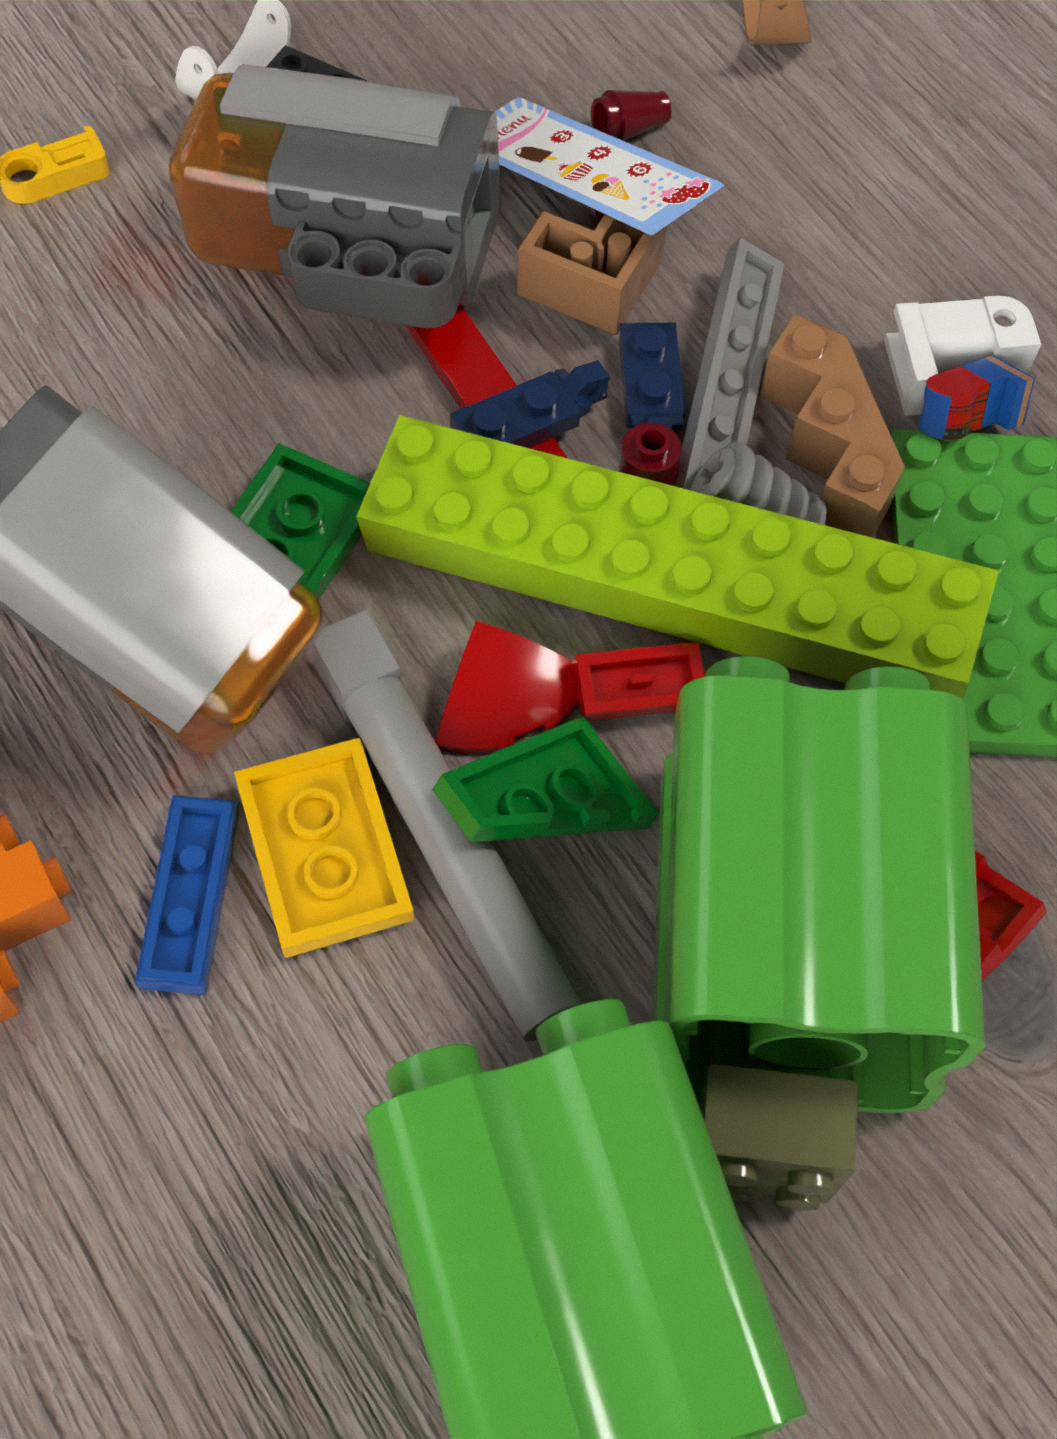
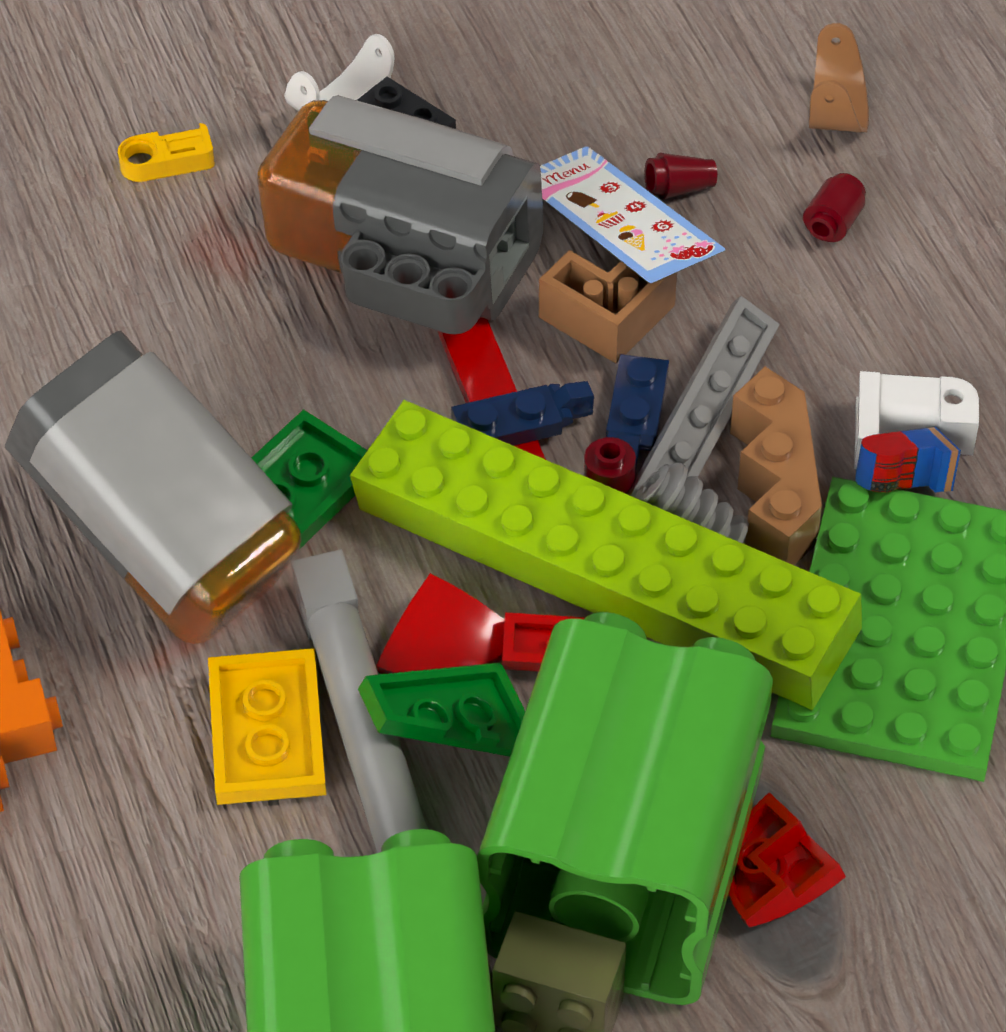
camera: 15 degrees right, 10 degrees down
blue tile [135,795,240,995] -> none
none -> dark red brick [803,173,866,242]

